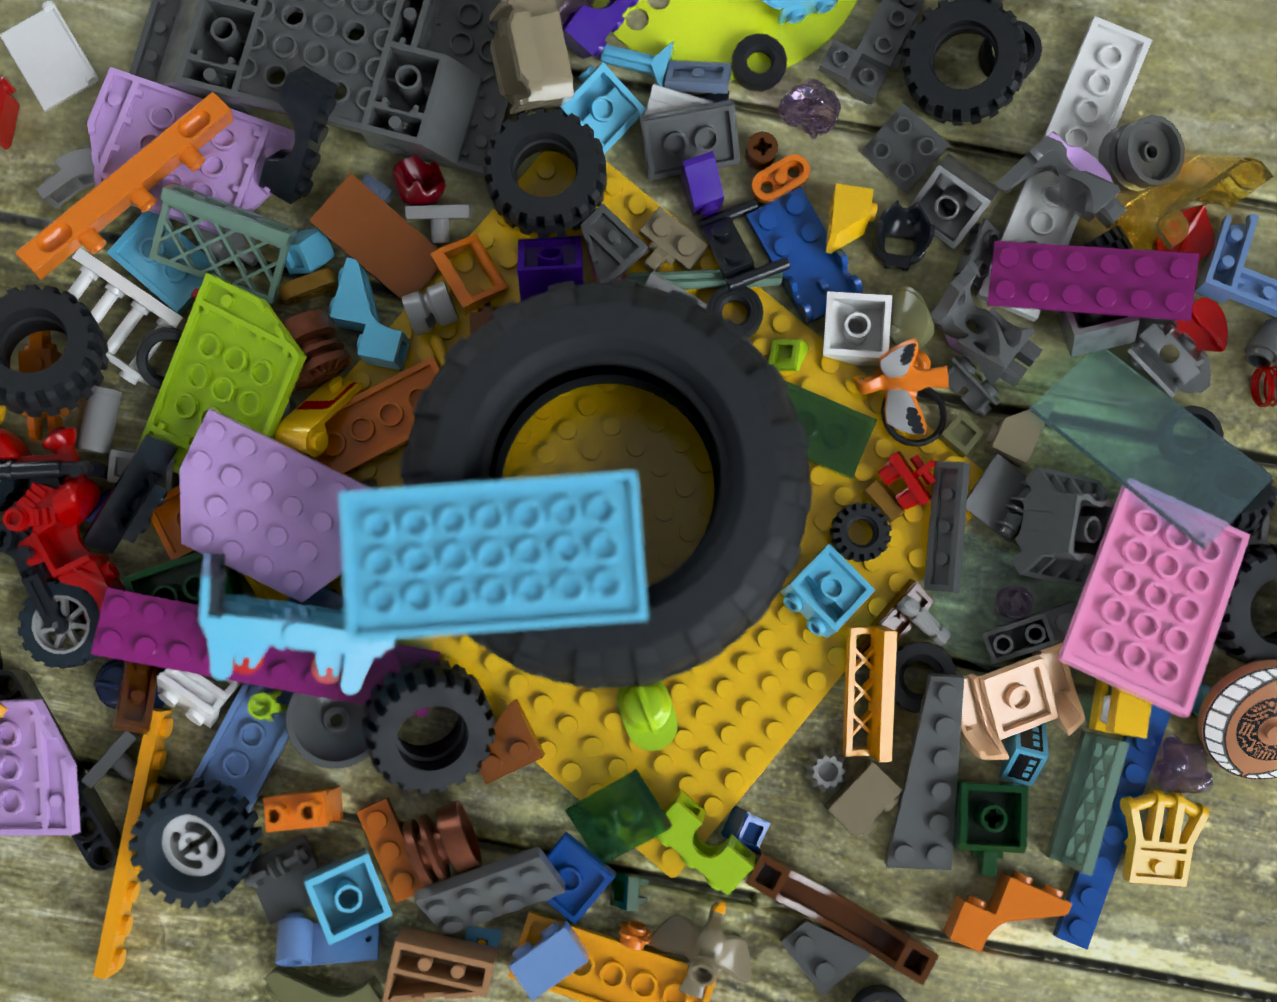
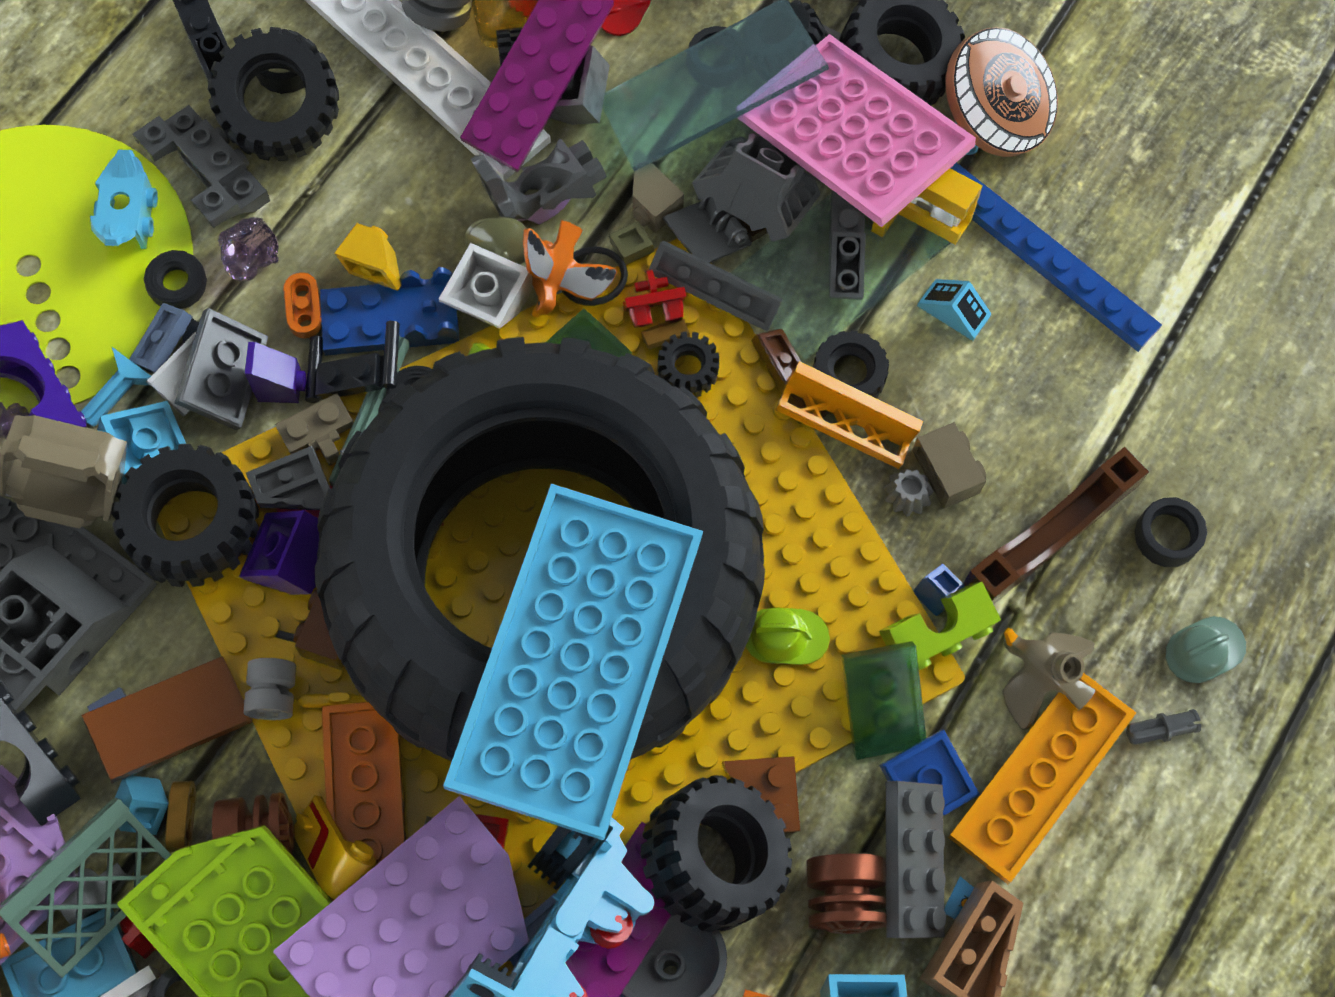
camera: 70 degrees left, 15 degrees down
medium azure arch [329,258,411,371] -> none
orange plate [356,797,425,904] -> none
dark red hair [392,155,446,206] -> none
light grey tile [405,205,473,243] -> none
orange tile [430,234,509,315] -> none
medium blue brick [509,920,589,1001] -> none
dark green tile [610,871,649,911] -> none
orange plate [618,920,652,950] -> none
reddish brown wheel [745,131,778,170] -> none
medium azure plate [780,543,875,639] -> none
dark grey wing [780,918,872,995] -> none
dark grey hinge [861,103,950,193] -> none
black helmet [872,200,935,271] -> none
dark grey wing [885,673,964,870] -> none
light grey axle [897,595,951,646] -> none
flat silver slope [908,153,999,250] -> none
orange arch [943,870,1072,952] -> none
dark grey hinge [946,355,1000,417] -> none
dark grey hinge [953,219,1003,290] -> none
dark green hinge [953,779,1028,876] -> none
light nougat piece [961,641,1085,760] -> none
clear purple wheel [994,586,1033,619] -> none
dark grey hips [995,131,1127,229] -> none
sand green fence [1046,731,1129,876] -> none
yellow plate [1120,789,1209,887] -> none
dark grey piece [1127,318,1211,398] -> none
hair [1153,735,1214,794] -> none

